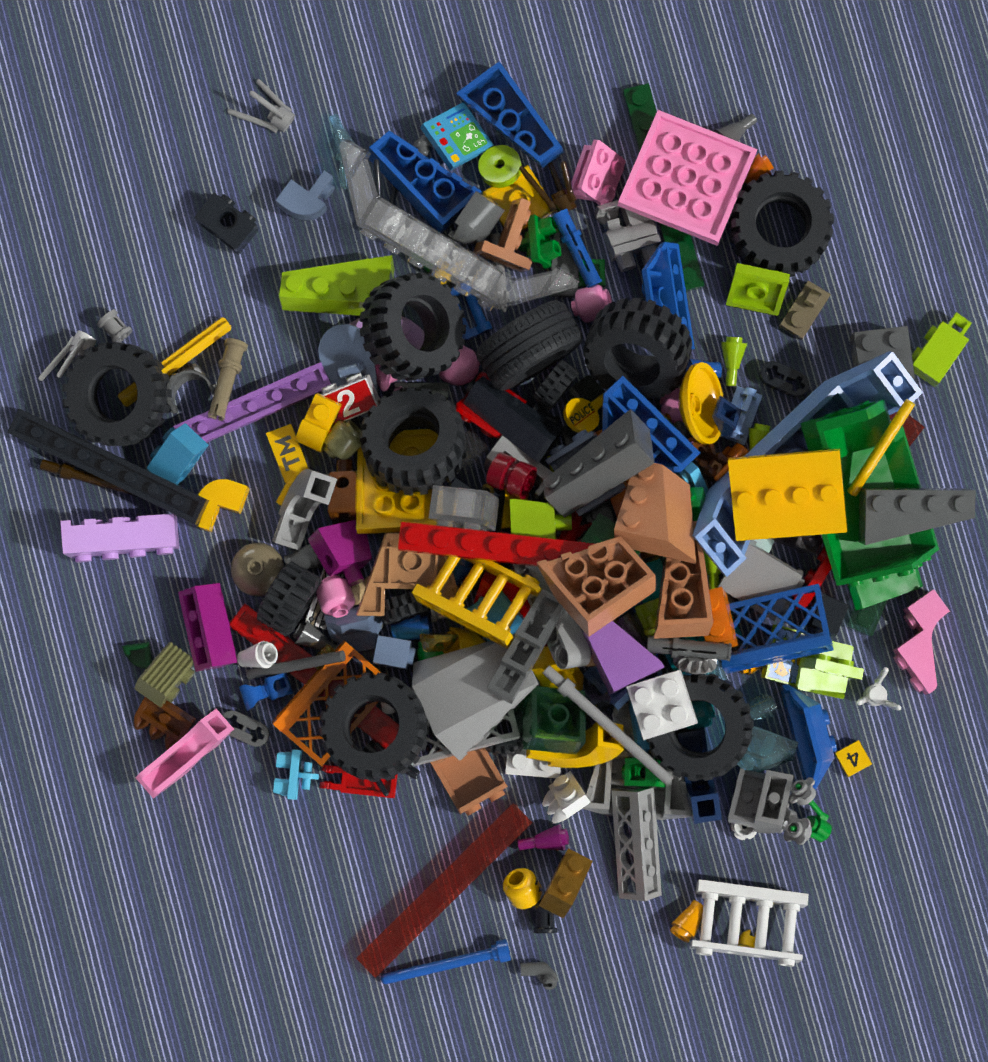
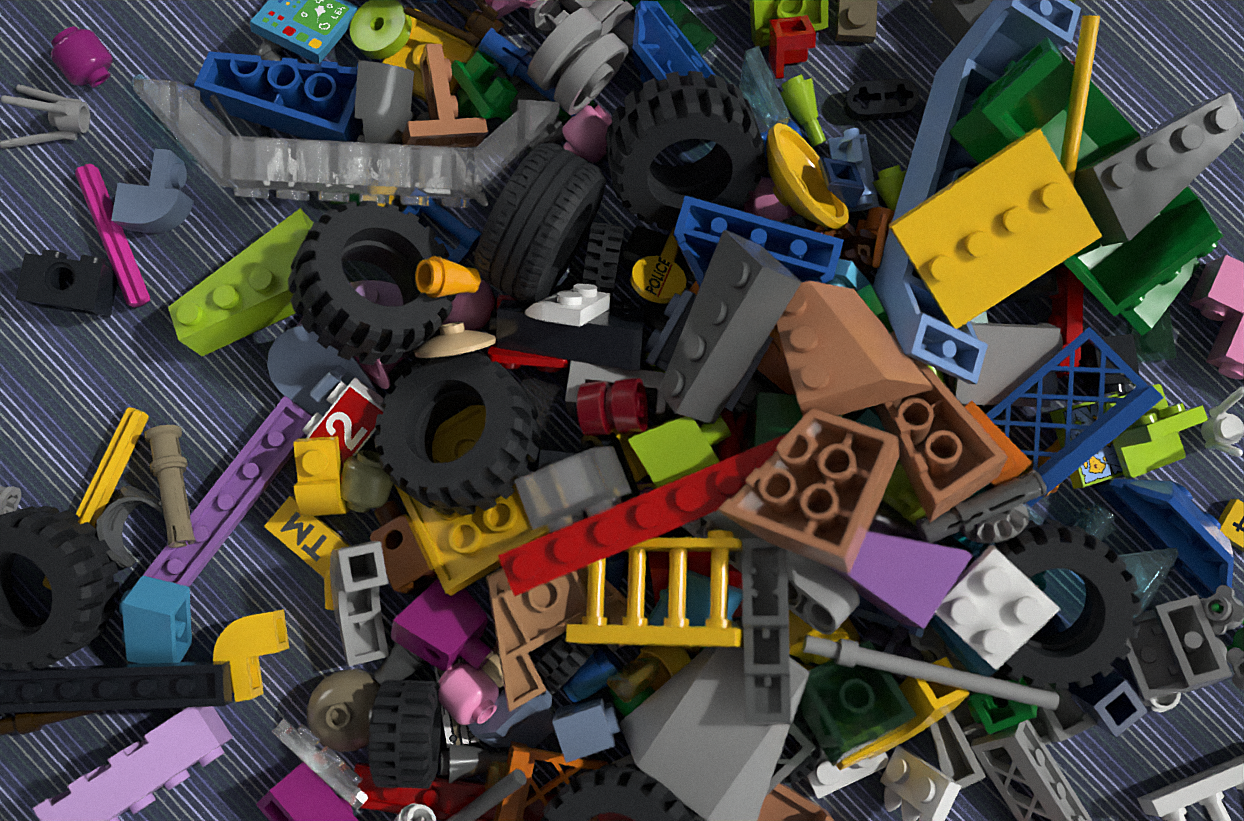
camera: 25 degrees left, 0 degrees up
none -> magenta head [50,26,113,88]
none -> dark pink axle [75,164,150,308]
none -> clear plate [272,719,369,810]
none -> tan dish [414,322,496,358]
none -> light orange cone [415,256,480,298]
none -> white plate [525,284,611,327]
none -> light grey wheel [527,7,629,115]
none -> clear light blue tile [739,46,790,130]
none -> red panel [769,15,816,79]

